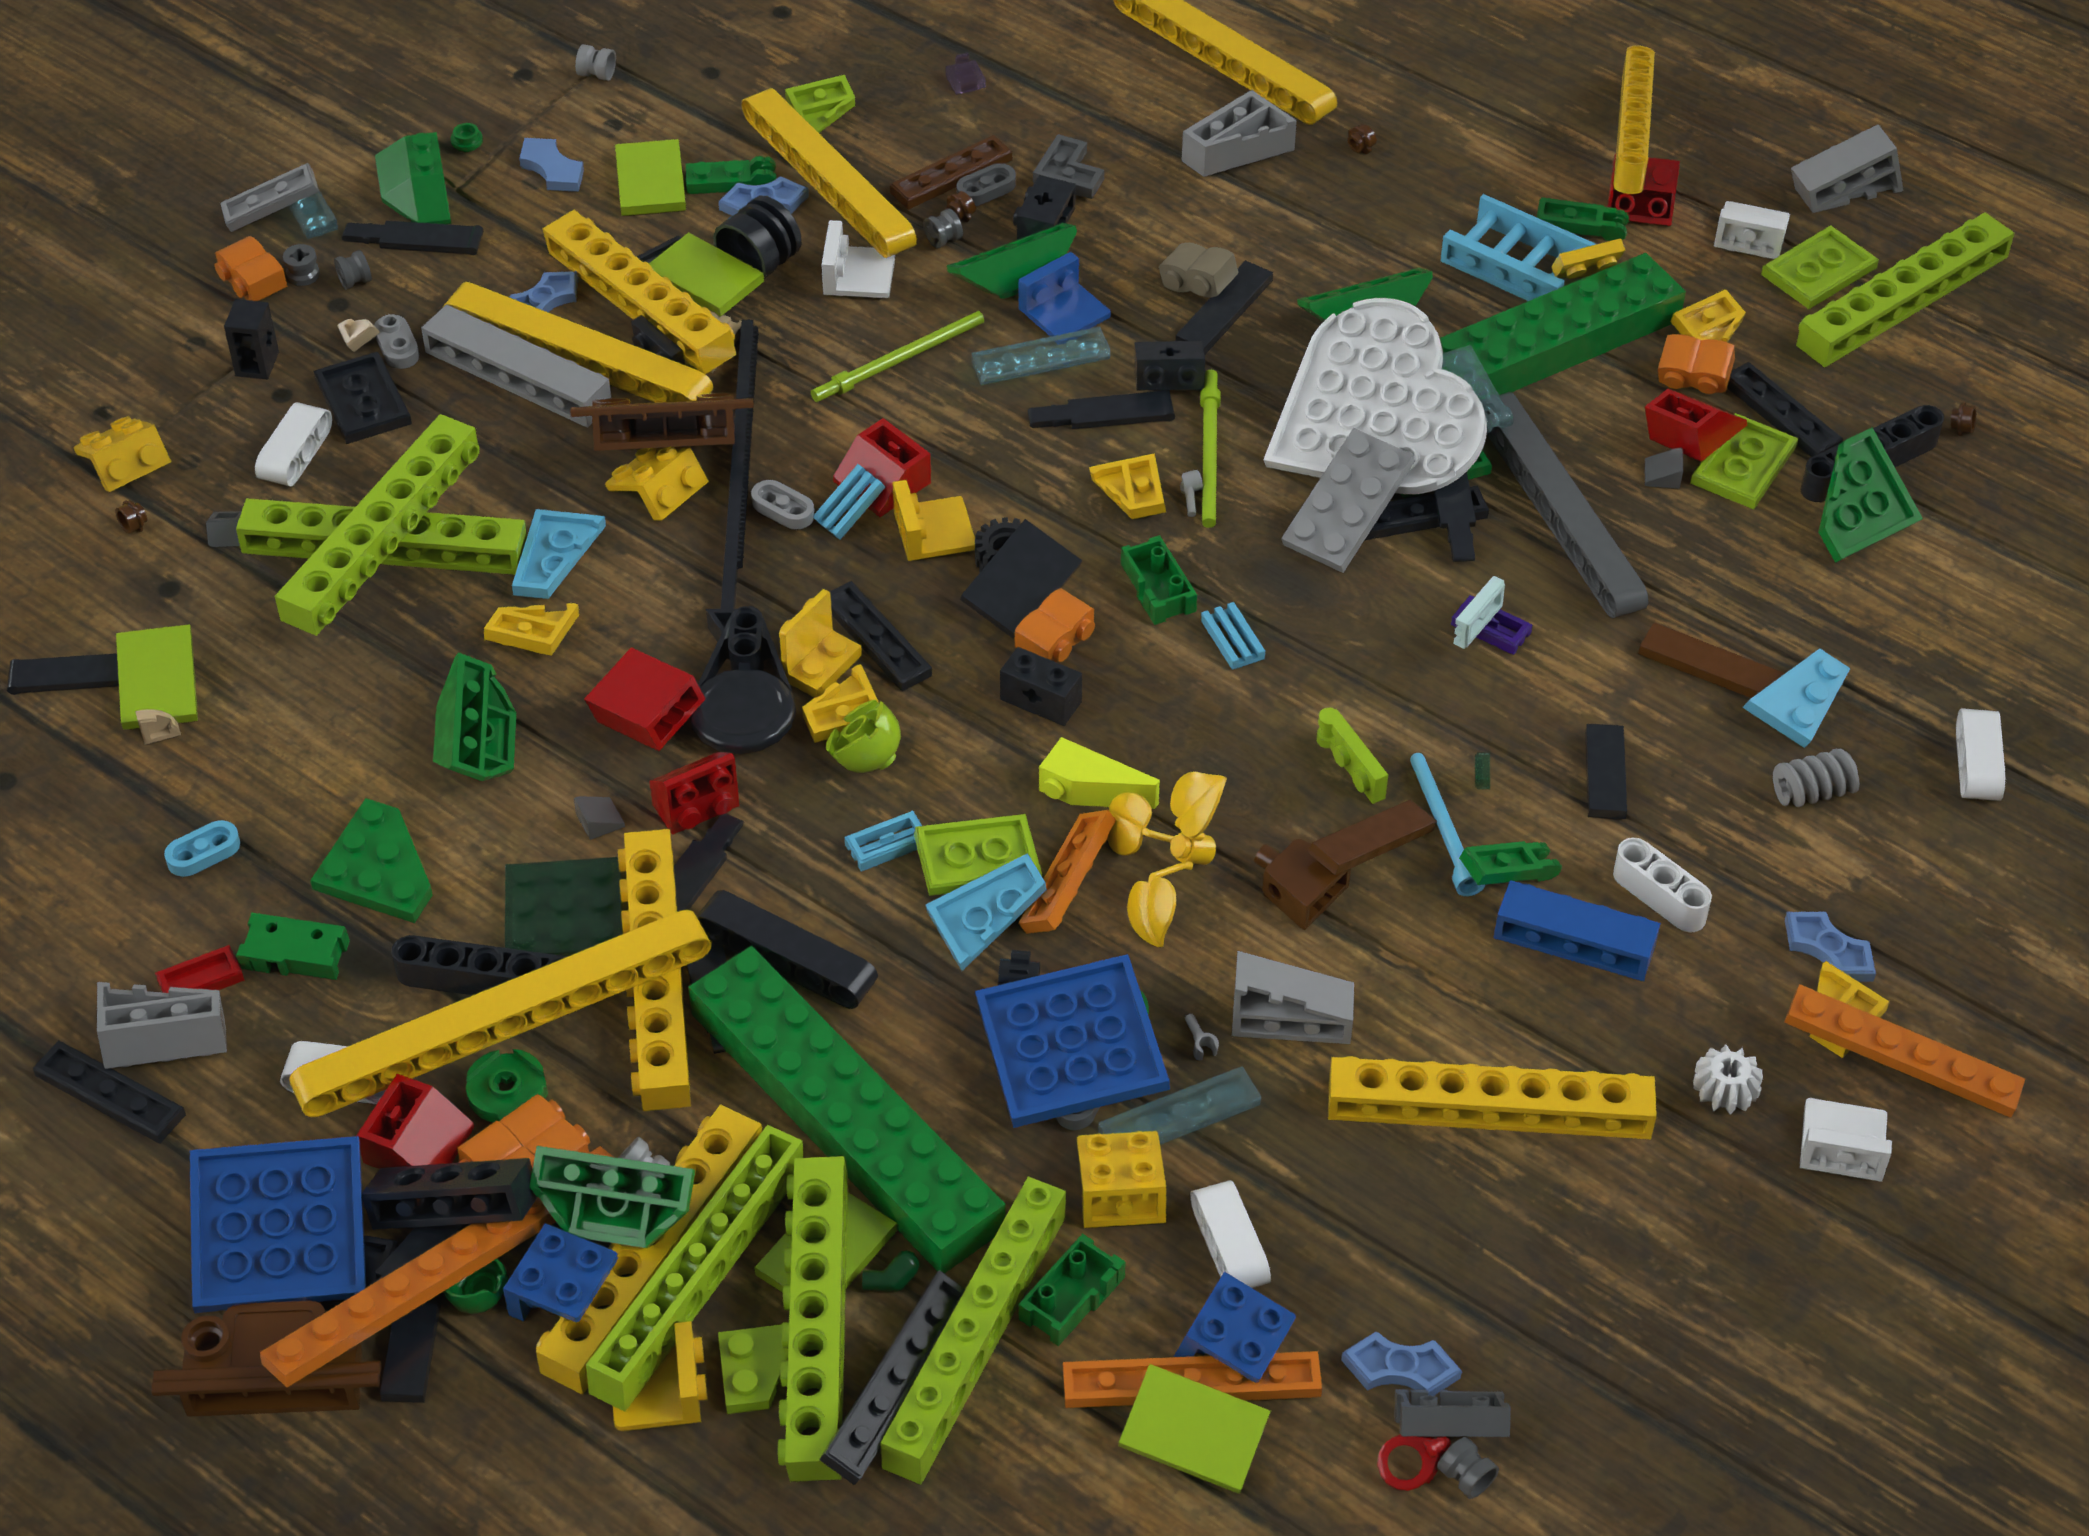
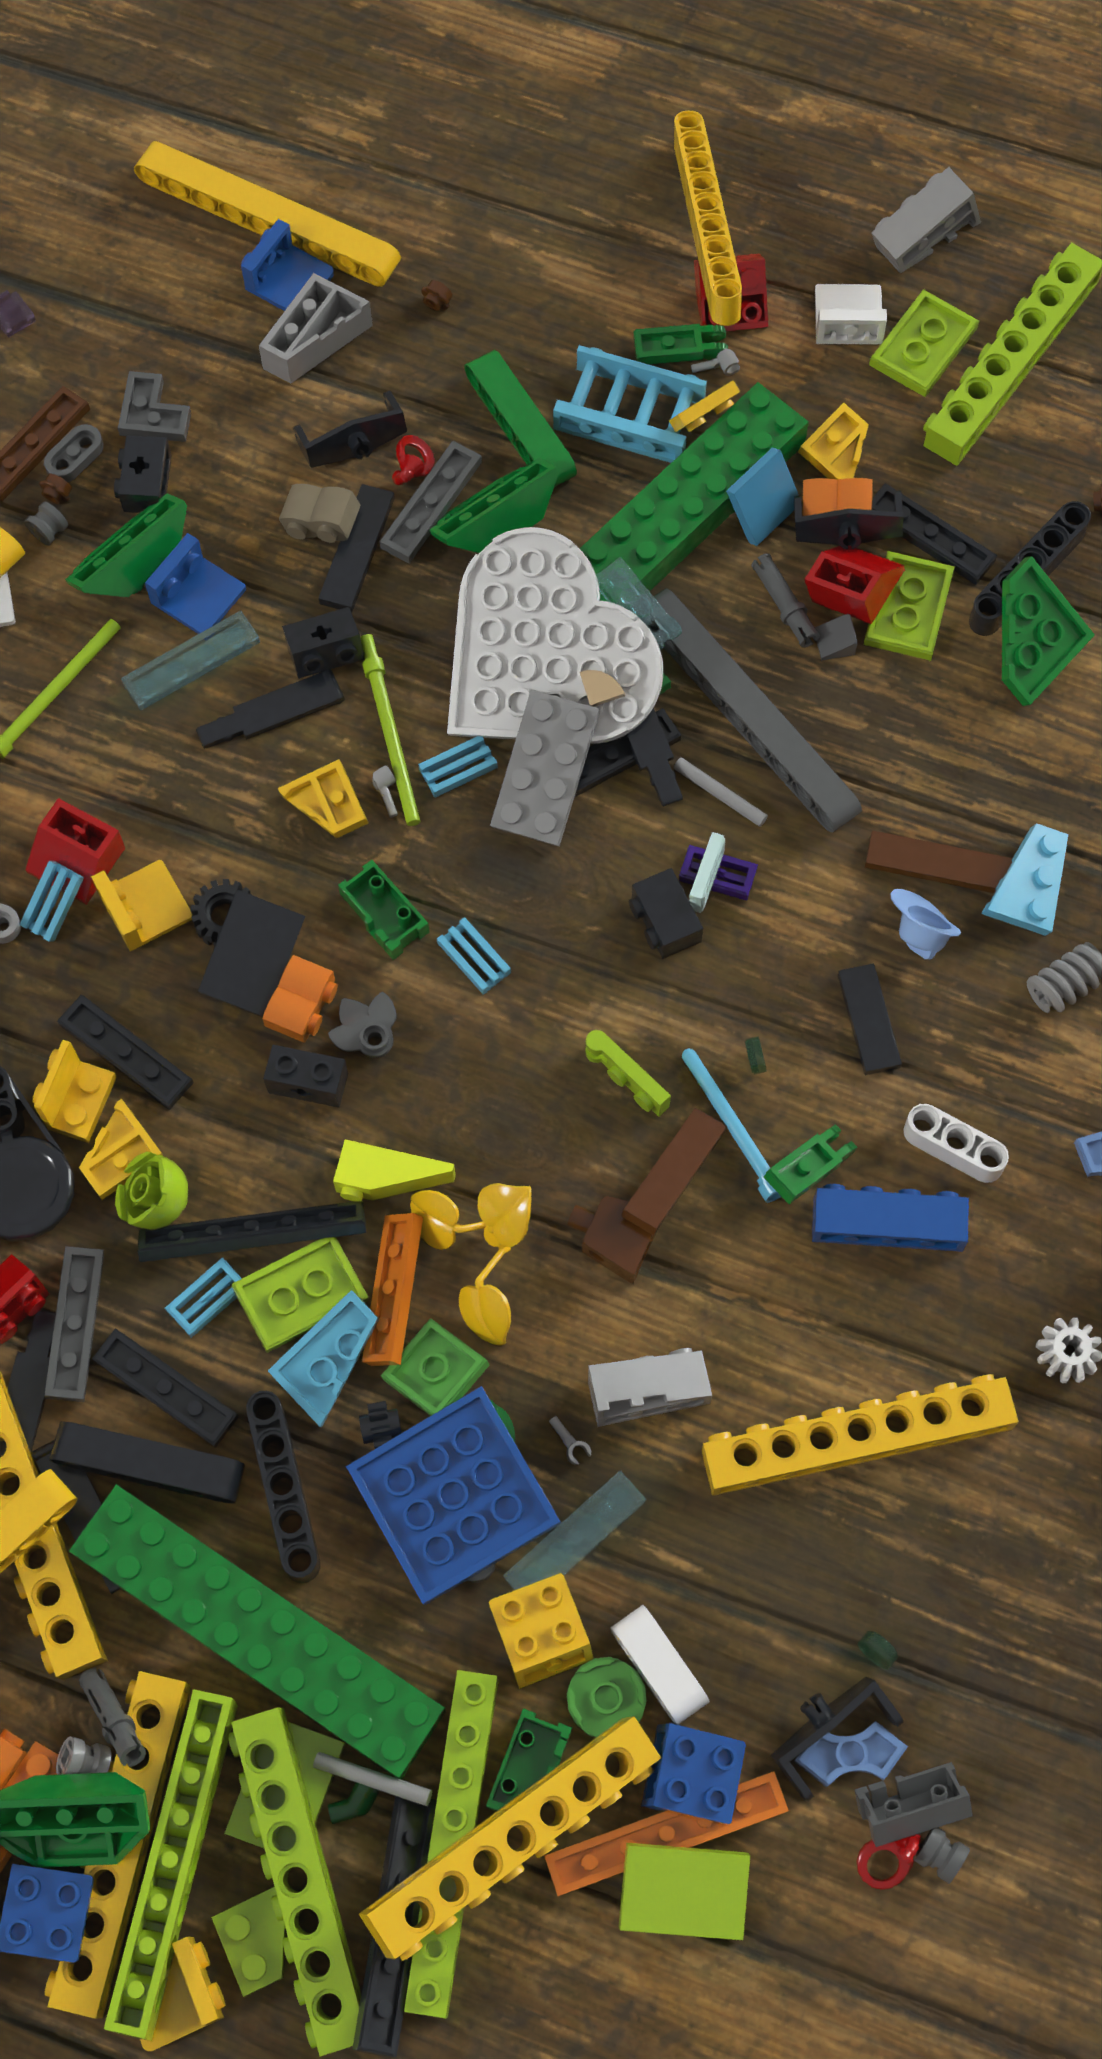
camera: 15 degrees left, 20 degrees up
none -> dark grey plate [45,1246,104,1402]
none -> dark grey pin [79,1668,146,1767]
none -> black tile [92,1328,239,1448]
none -> black tile [137,1201,366,1262]
none -> blue bracket [241,219,334,311]
none -> black beam [246,1390,320,1583]
none -> black piece [293,390,407,468]
none -> light grey bar [313,1752,432,1806]
none -> dark grey plate [328,992,397,1058]
none -> yellow brick [359,1716,661,1961]
none -> dark grey plate [380,441,482,564]
none -> bright green tile [381,1318,489,1416]
none -> red piece [392,435,435,486]
none -> medium azure tile [418,736,498,798]
none -> green beam [464,350,577,487]
none -> bright green tile [567,1657,647,1738]
none -> tan tile [580,670,626,707]
none -> black brick [629,868,703,959]
none -> light grey bar [673,757,768,827]
none -> light grey hand [691,349,740,376]
none -> dark azure tile [726,447,802,546]
none -> dark grey pin [751,553,820,648]
none -> black piece [770,1677,904,1802]
none -> black piece [794,490,903,549]
none -> clear green tile [857,1631,898,1670]
none -> light blue piece [890,889,961,959]

